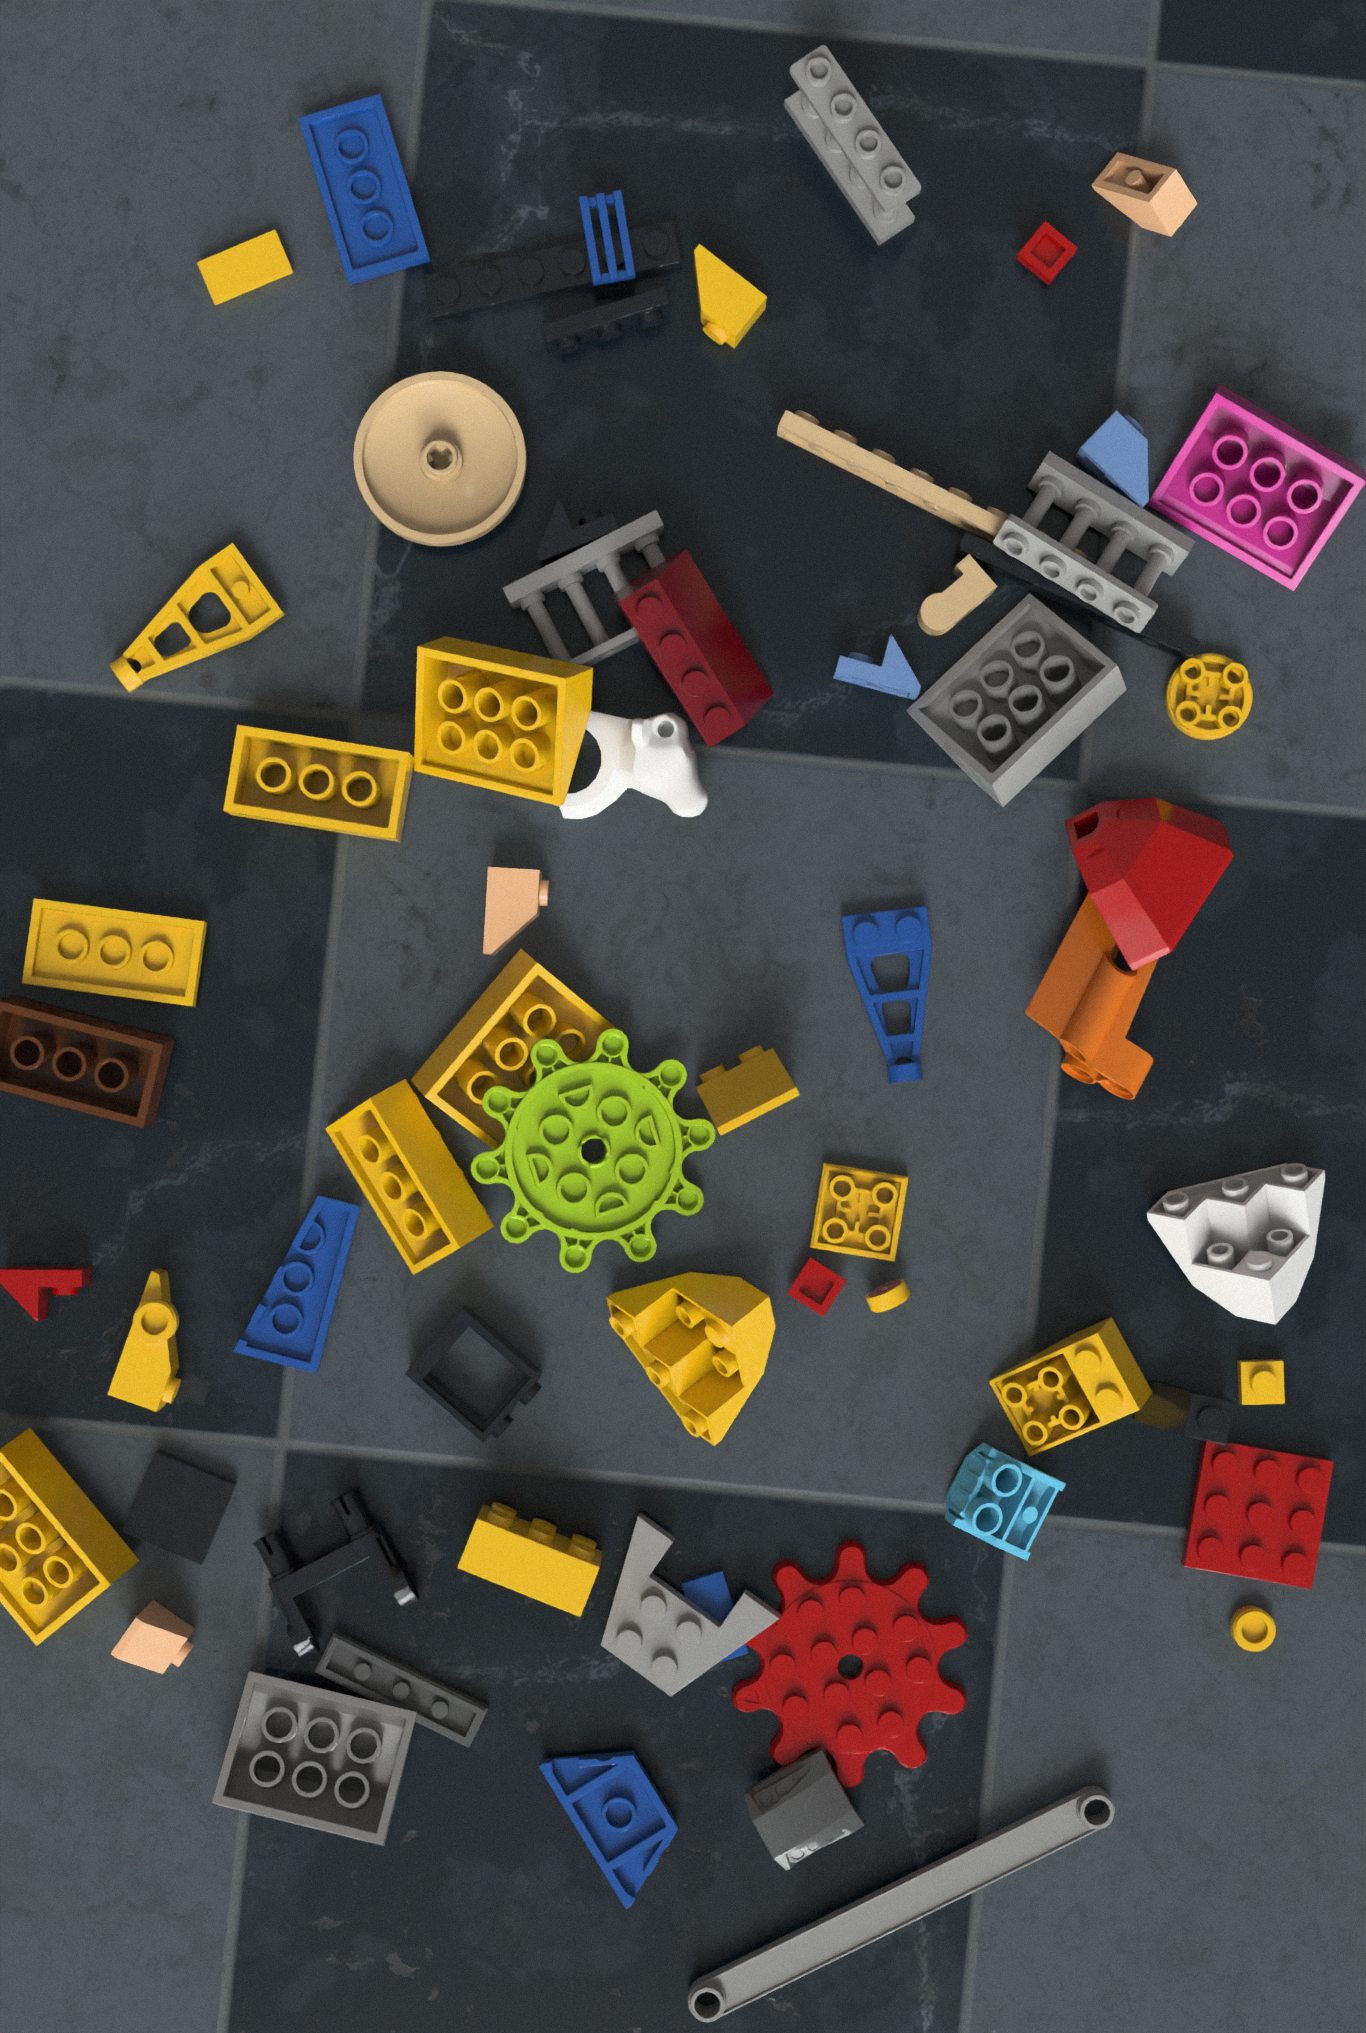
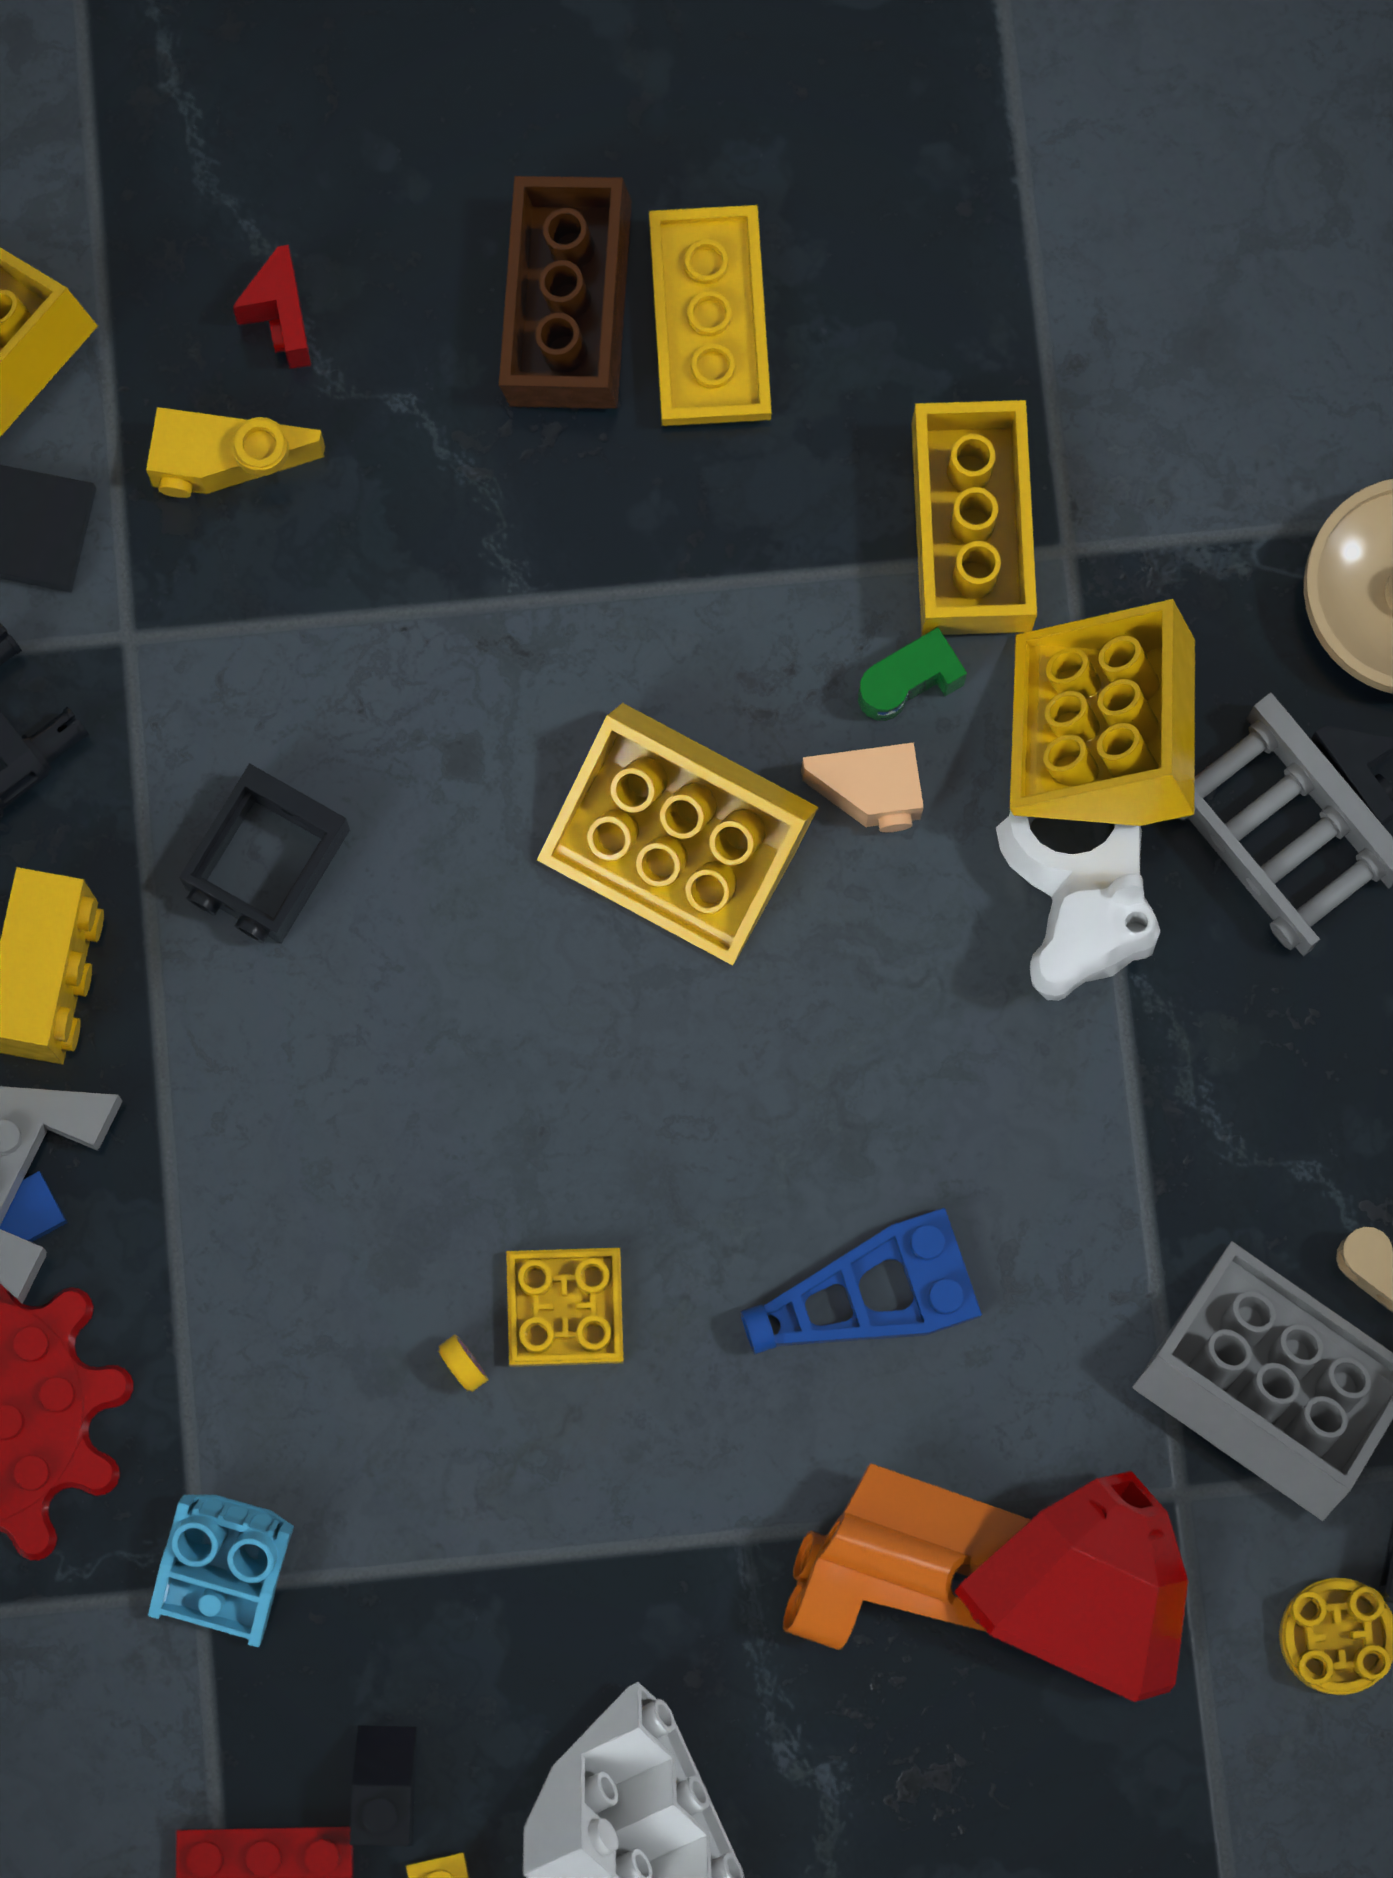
camera: 80 degrees right, 10 degrees down
yellow plate [109,543,285,693] -> none
blue wing [233,1194,362,1373] -> none
yellow slope [325,1079,494,1275] -> none
lime plate [471,1029,716,1273] -> none
yellow brick [606,1272,776,1446] -> none
dark red slope [612,548,774,748] -> none
yellow slope [696,1044,800,1135] -> none
red plate [786,1256,847,1317] -> none
medium blue slope [833,634,921,700] -> none
yellow slope [989,1317,1153,1457] -> none
none -> green leg [858,627,967,721]

